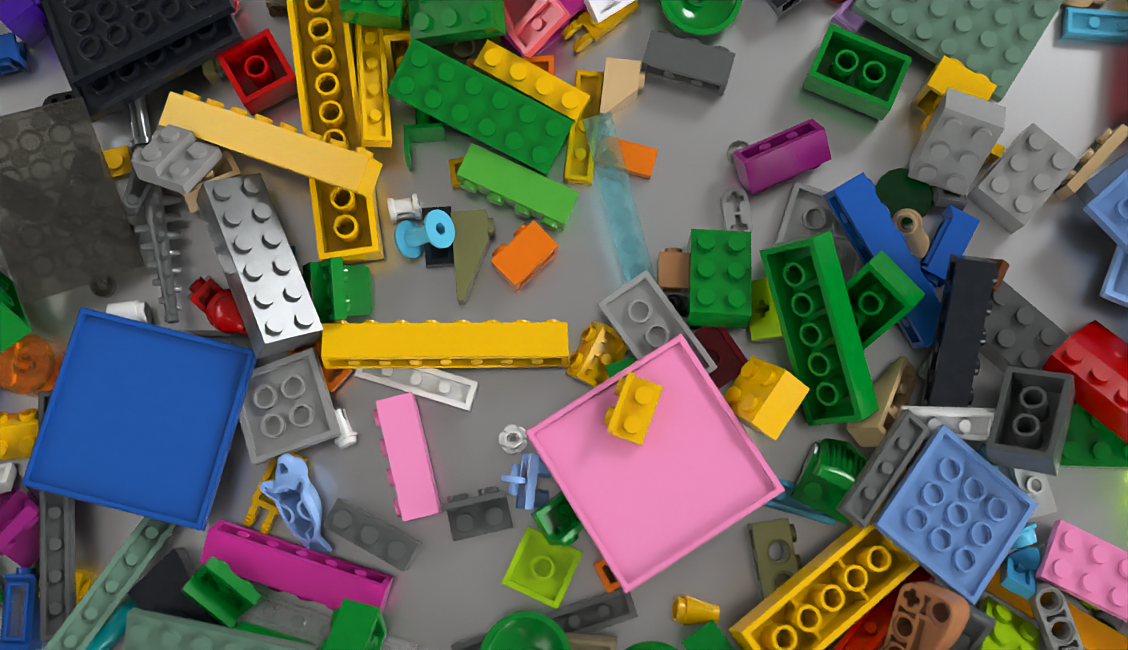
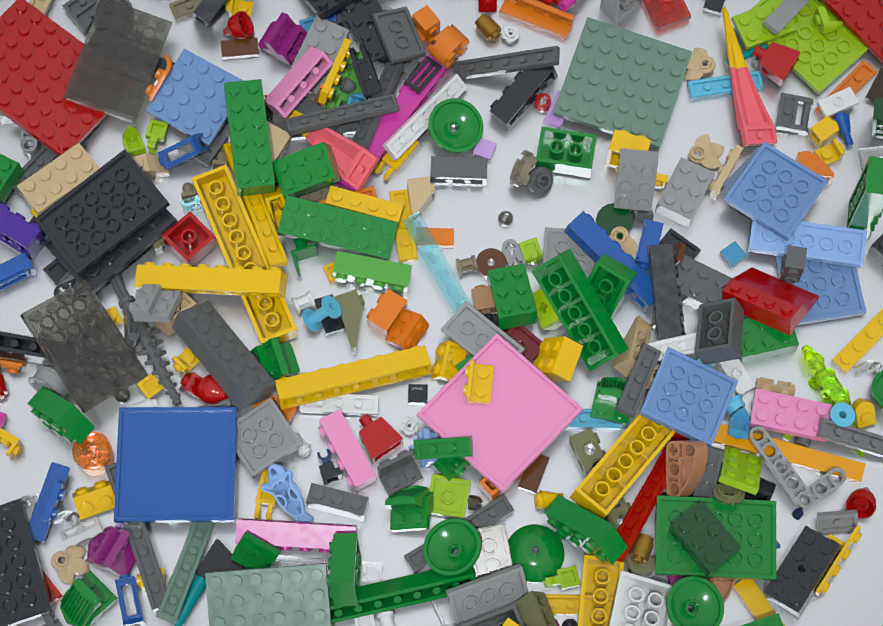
camera: 15 degrees left, 10 degrees down
magenta brick [733,119,831,194] -> none
none -> black plate [43,259,70,285]
none -> yellow plate [136,374,164,399]
none -> yellow bracket [172,347,201,375]
none -> clear light blue tile [180,196,202,215]
none -> black piece [317,449,343,485]
none -> red torso [359,414,403,464]
none -> orange bracket [385,309,429,350]
none -> green piece [385,485,434,532]
none -> black tile [408,384,428,405]
none -> green tile [413,436,473,460]
none -> dark tan bush [455,255,478,276]
none -> clear smoke hinge [468,495,483,511]
none -> lavender tile [473,138,497,162]
none -> reddish brown piece [476,248,506,279]
none -> dark tan plate [510,150,537,188]
none -> lime plate [518,237,543,266]
none -> reddish brown tile [518,455,550,494]
none -> dark grey plate [527,166,553,194]
none -> black tile [659,228,701,260]
none -> tan plate [688,134,724,169]
none -> dark azure tile [720,241,747,268]
none -> tan hinge [755,377,796,396]

